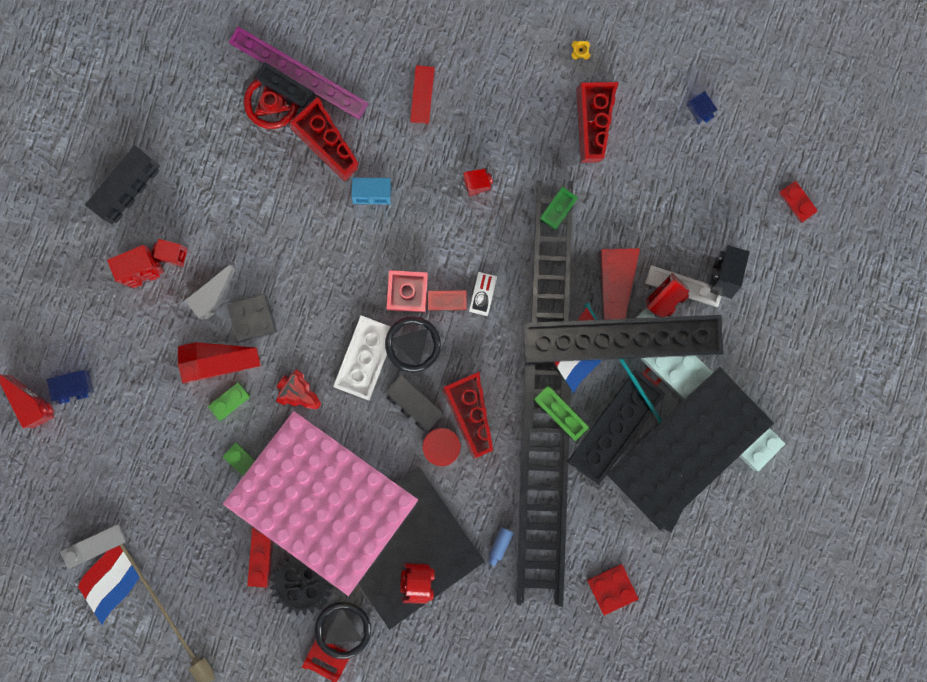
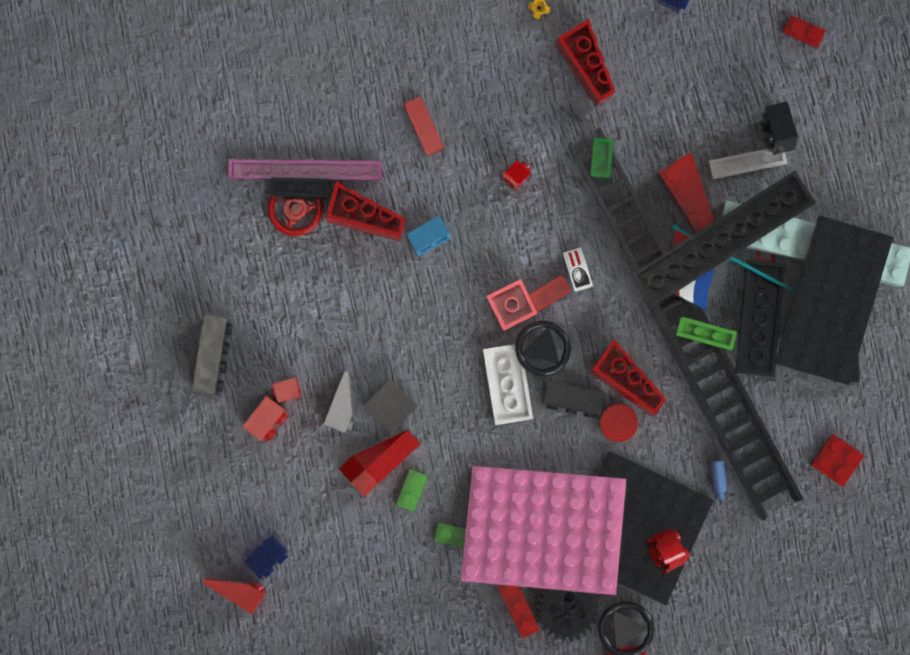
camera: 25 degrees left, 0 degrees up
red rock [275,369,321,409] -> none
red slope [646,273,690,317] -> none

